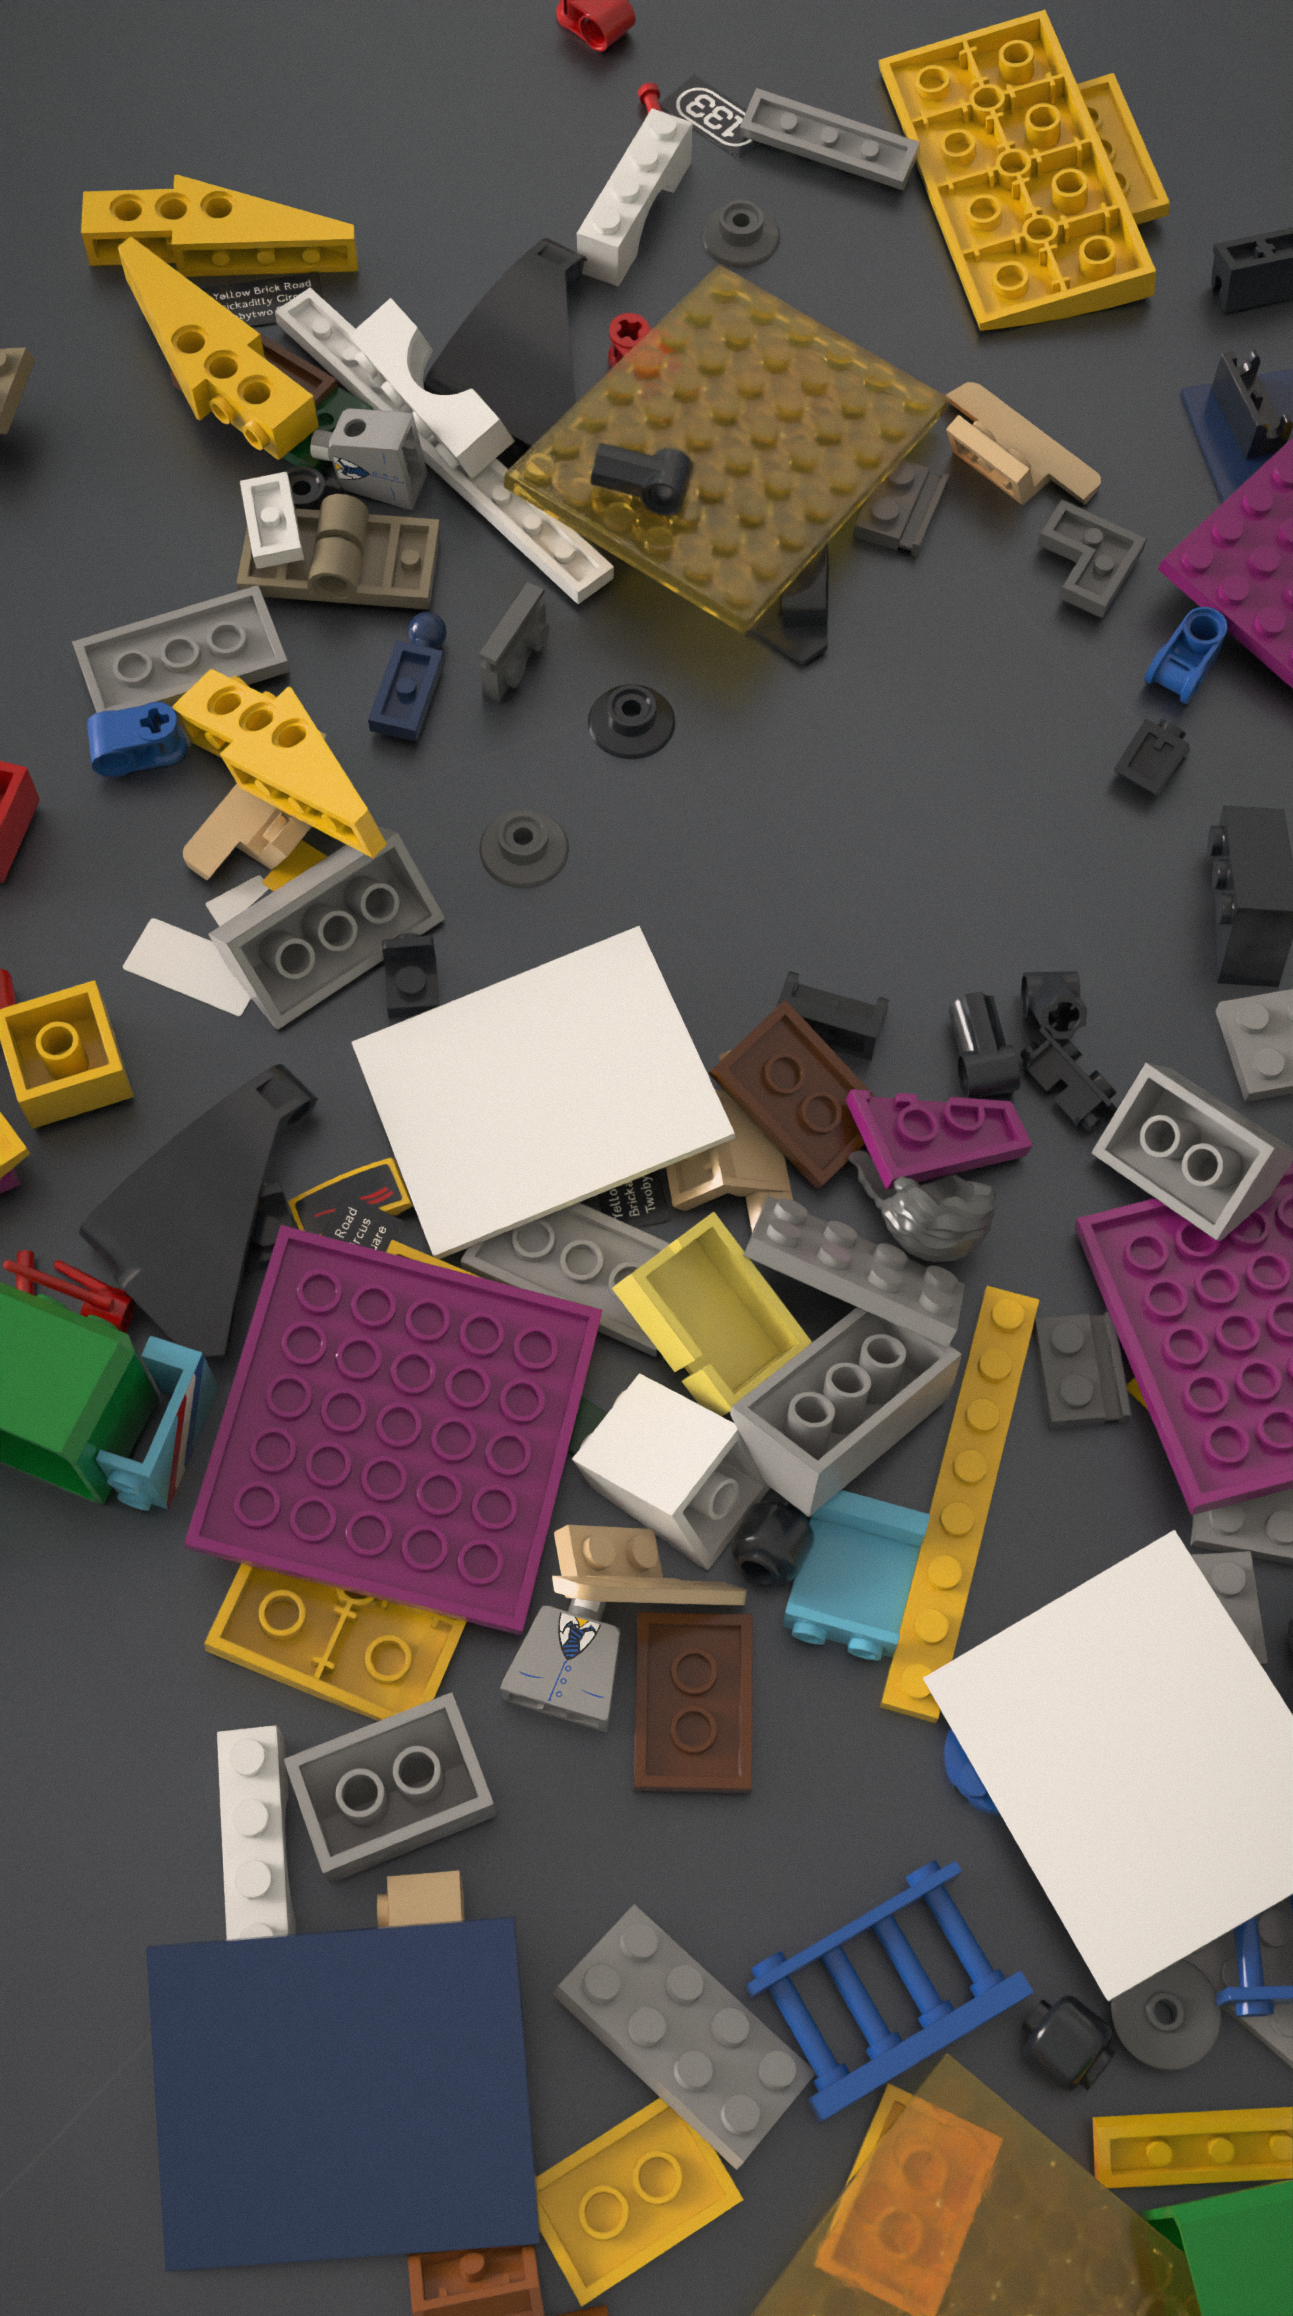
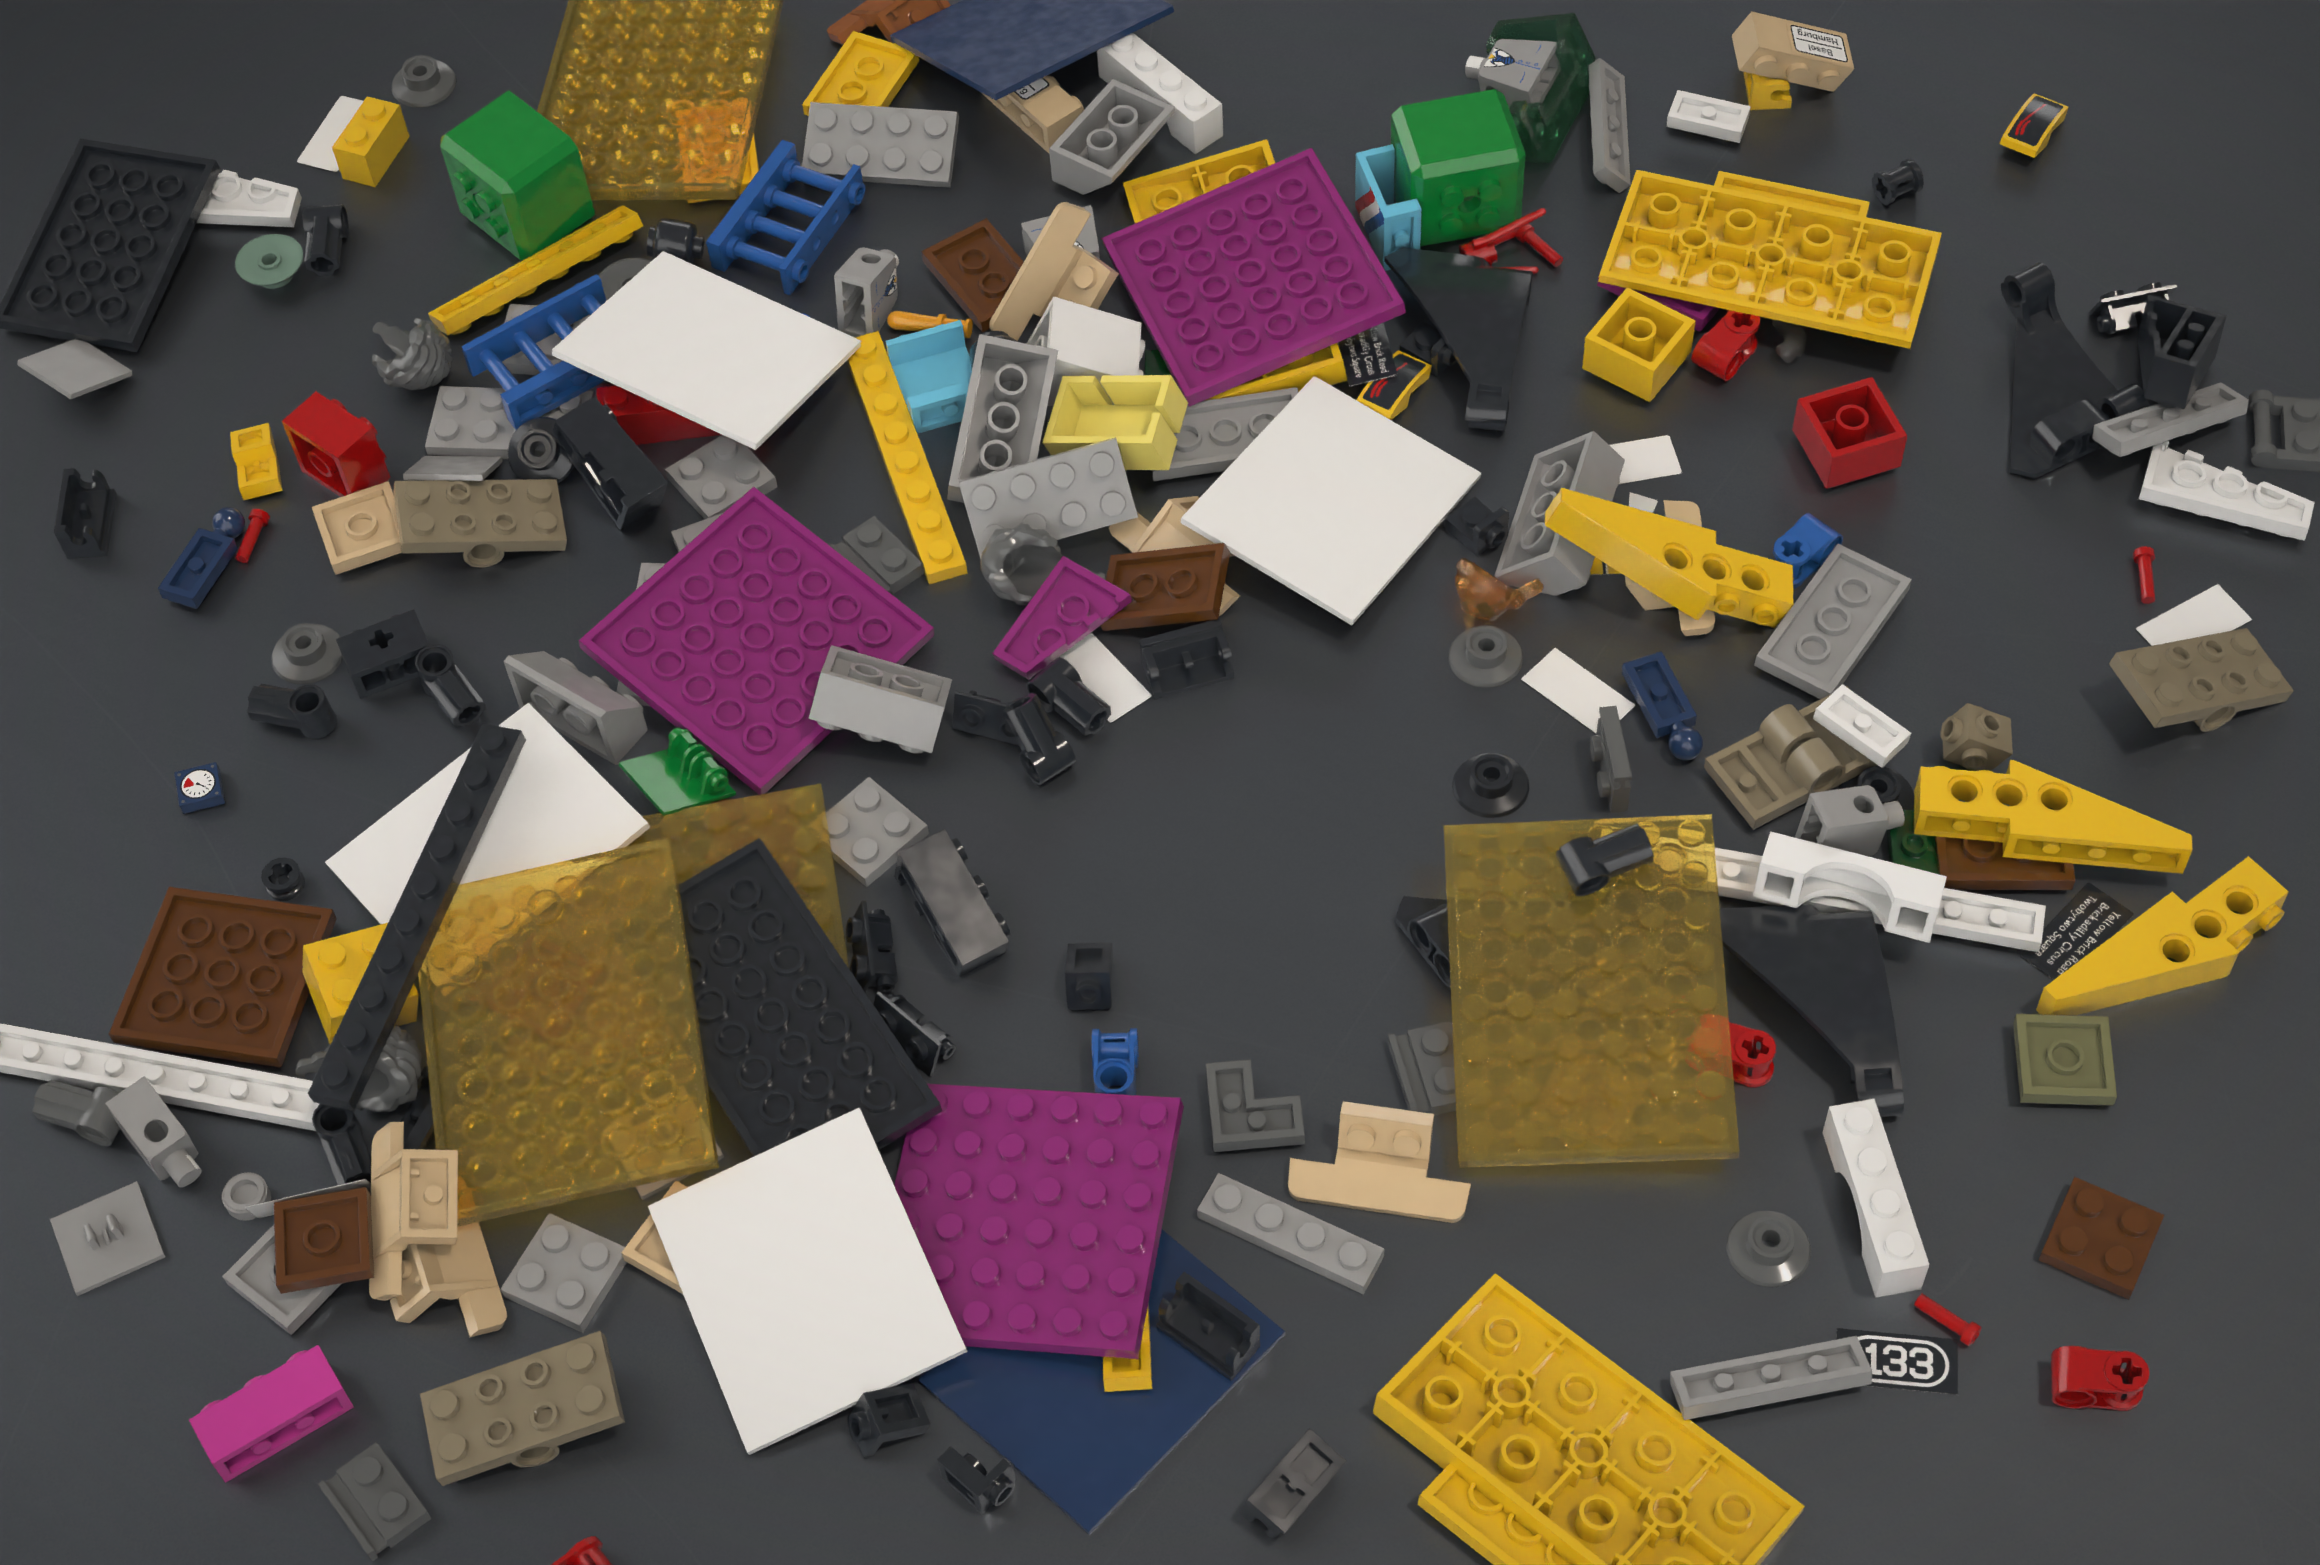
camera: 150 degrees right, 10 degrees down
none -> light grey torso [834,247,899,337]
none -> light orange piece [887,311,973,338]
none -> white sticker [1053,632,1152,723]
none -> light grey plate [1197,1173,1384,1295]
none -> clear orange hat [1455,558,1544,623]
none -> white sticker [1521,648,1636,733]
none -> dark tan brick [1940,703,2013,771]
none -> olive plate [2013,1014,2117,1106]
none -> reddish brown plate [2039,1177,2164,1300]

